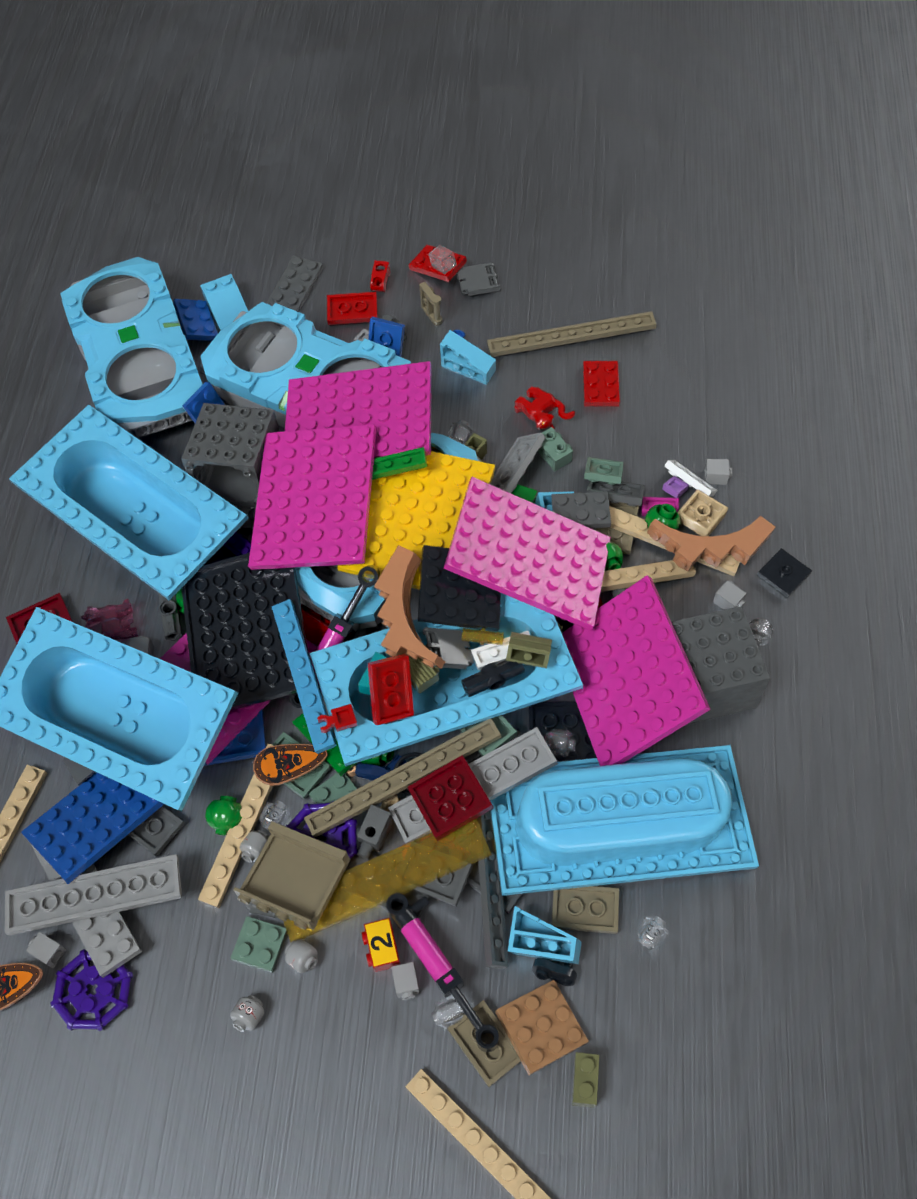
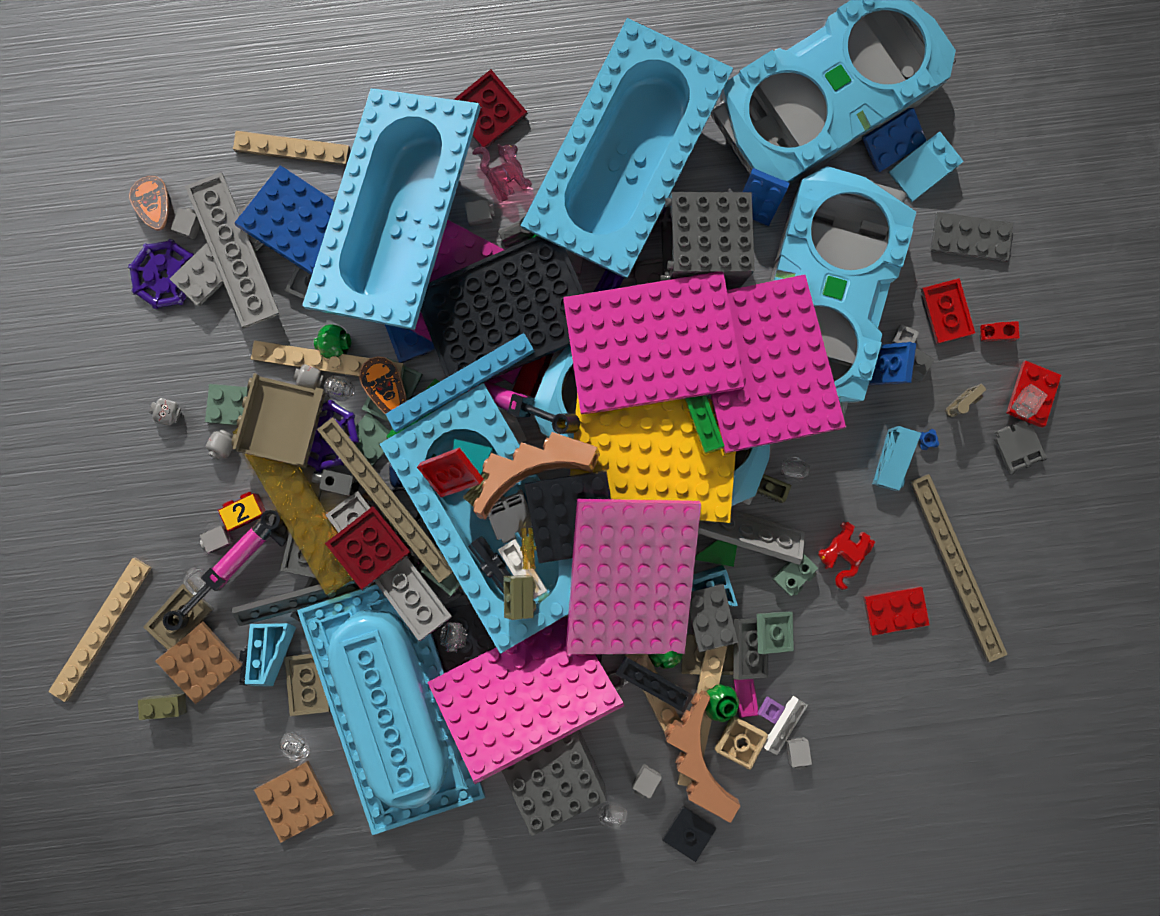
camera: 75 degrees right, 25 degrees up
red plate [317,704,357,733] -> none
none -> medium nougat plate [254,761,335,843]
none -> black plate [616,656,693,713]

